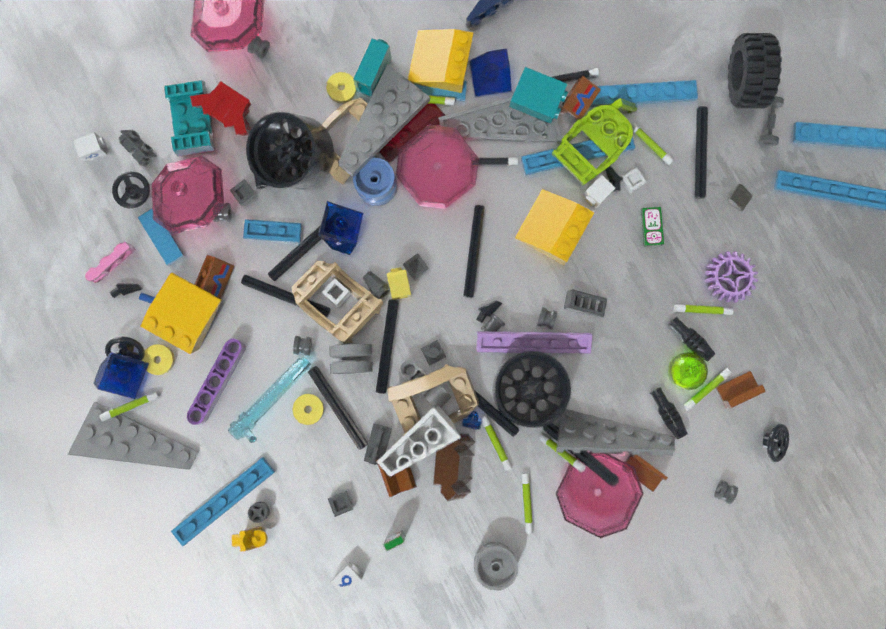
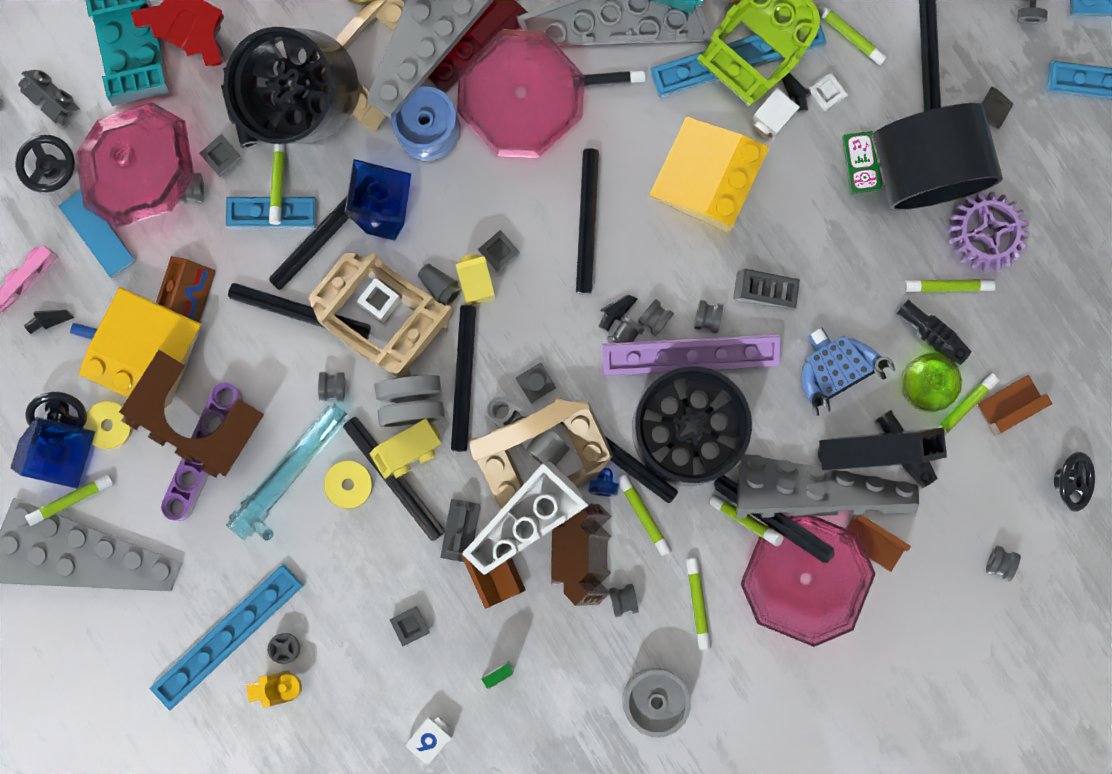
camera: 10 degrees left, 0 degrees up
none -> reddish brown arch [119,350,264,478]
none -> lime bar [269,144,286,225]
none -> light yellow brick [369,419,441,479]
none -> dark grey wheel [609,583,639,618]
none -> dark grey wheel [637,299,674,337]
none -> medium blue torso [802,327,896,416]
none -> black slope [818,427,947,470]
none -> black wheel [872,103,1003,211]

